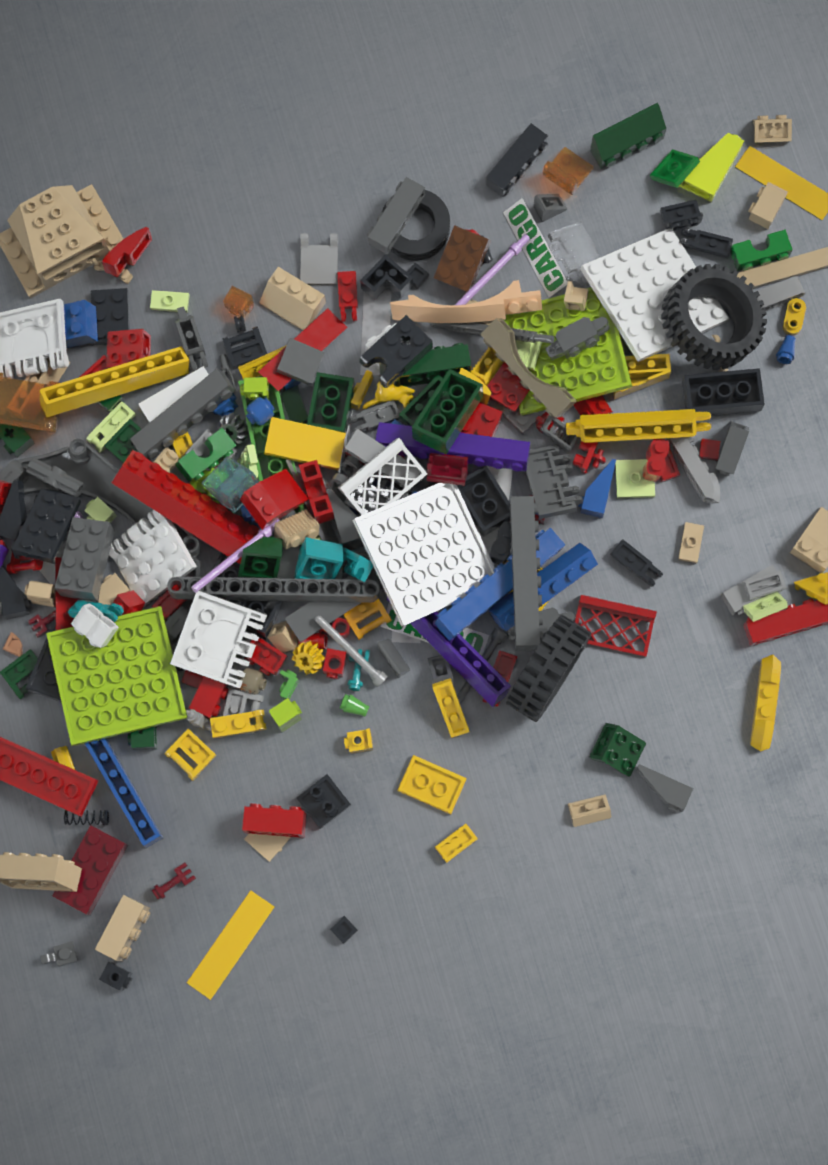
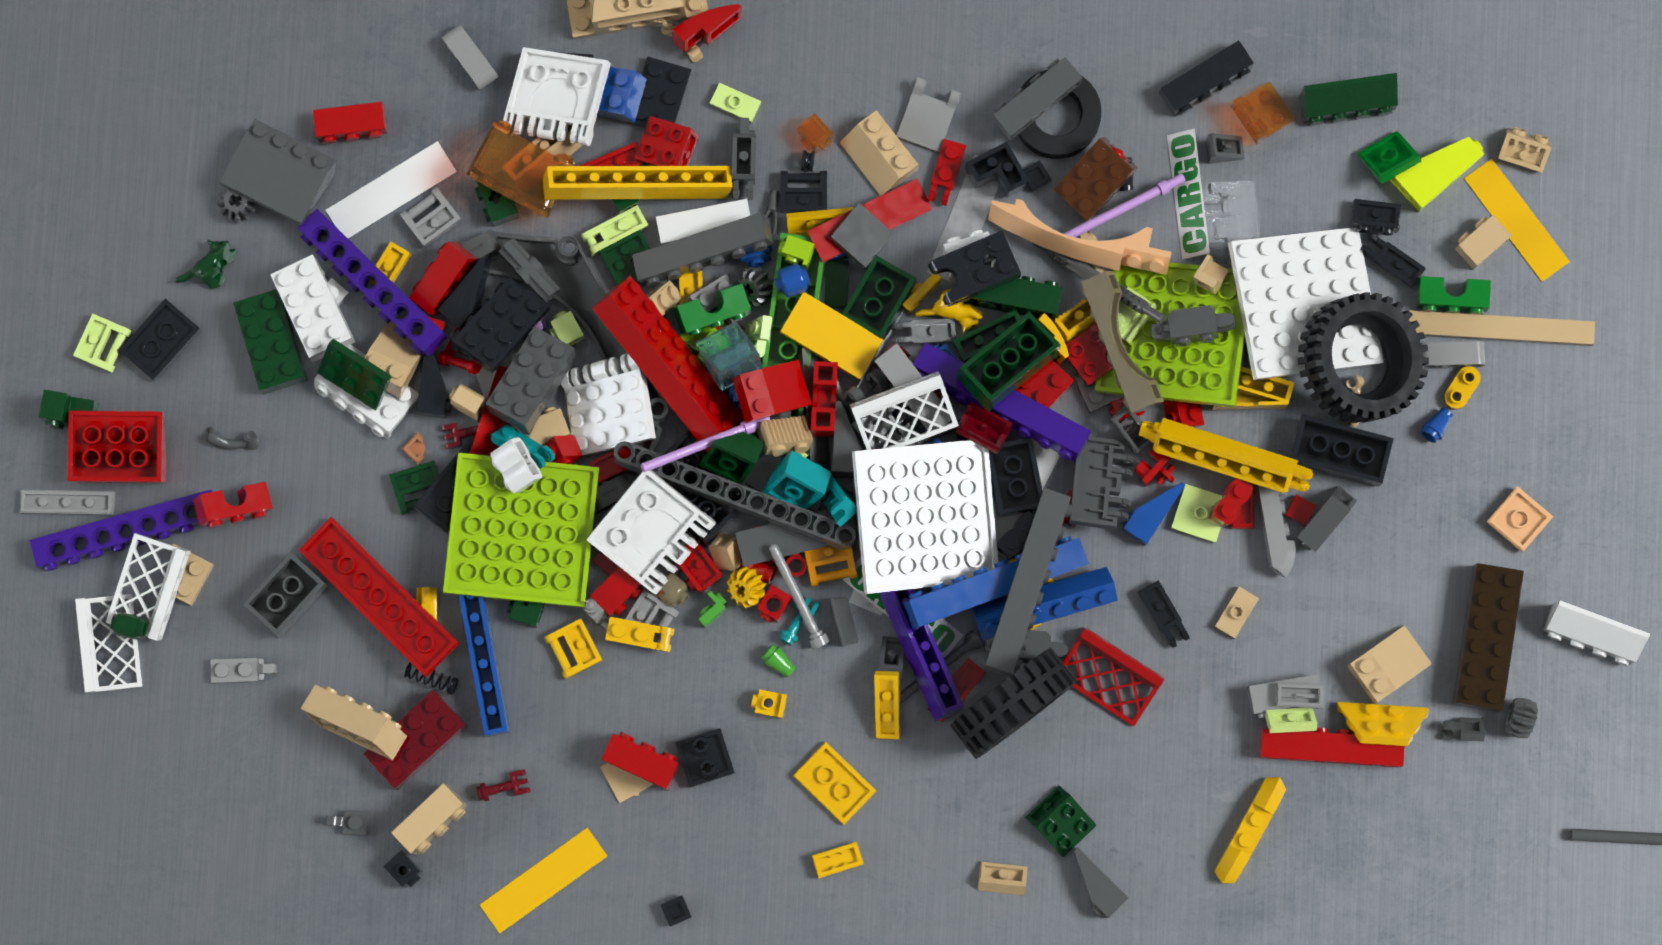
camera: 20 degrees right, 5 degrees up
lime brick [269,698,302,732] -> none

